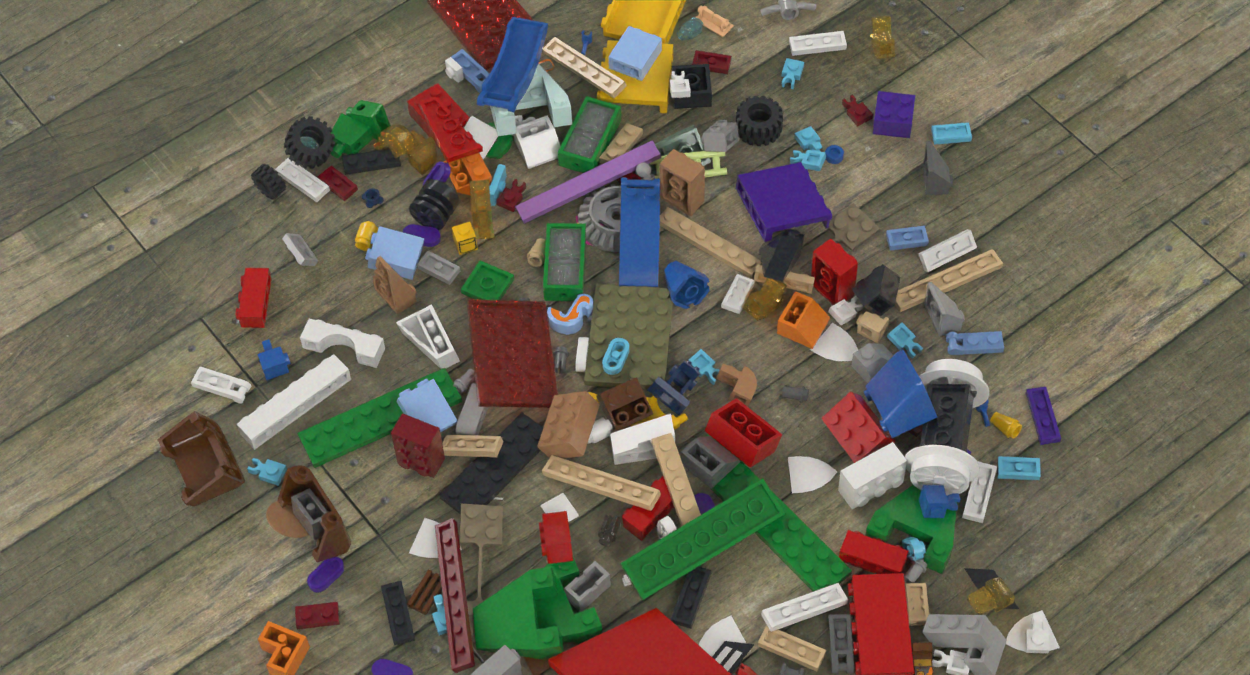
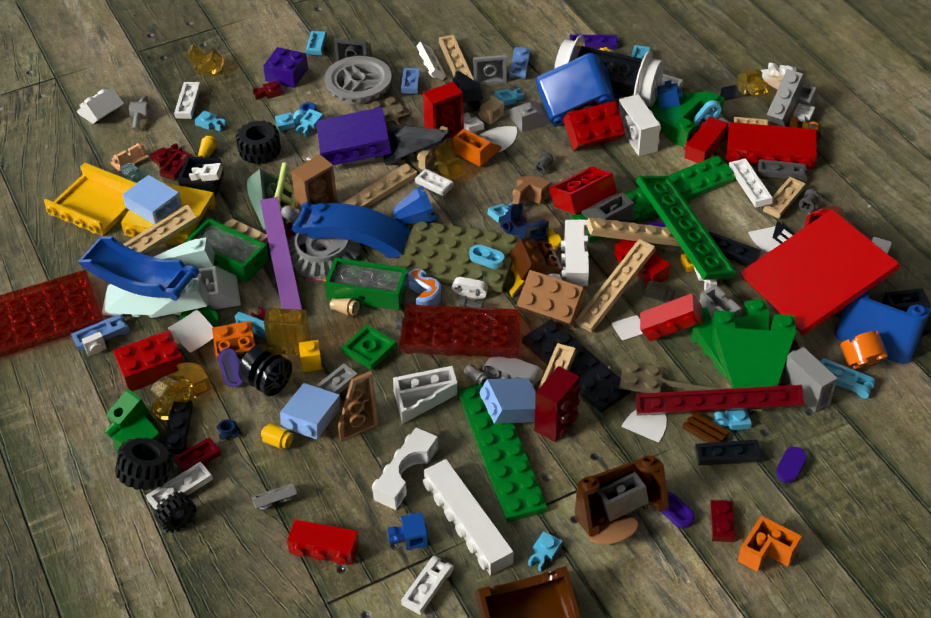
camera: 80 degrees left, 10 degrees down
dark purple tile [402,224,441,247] -> none
red wing [419,96,483,163] -> none
white beam [657,516,677,539] -> none
light grey brick [702,120,739,152] -> none
white sticker [788,456,837,493] -> none
none -> dark red plate [150,143,183,168]
none -> yellow cone [197,136,218,157]
none -> light grey gear [325,56,392,104]

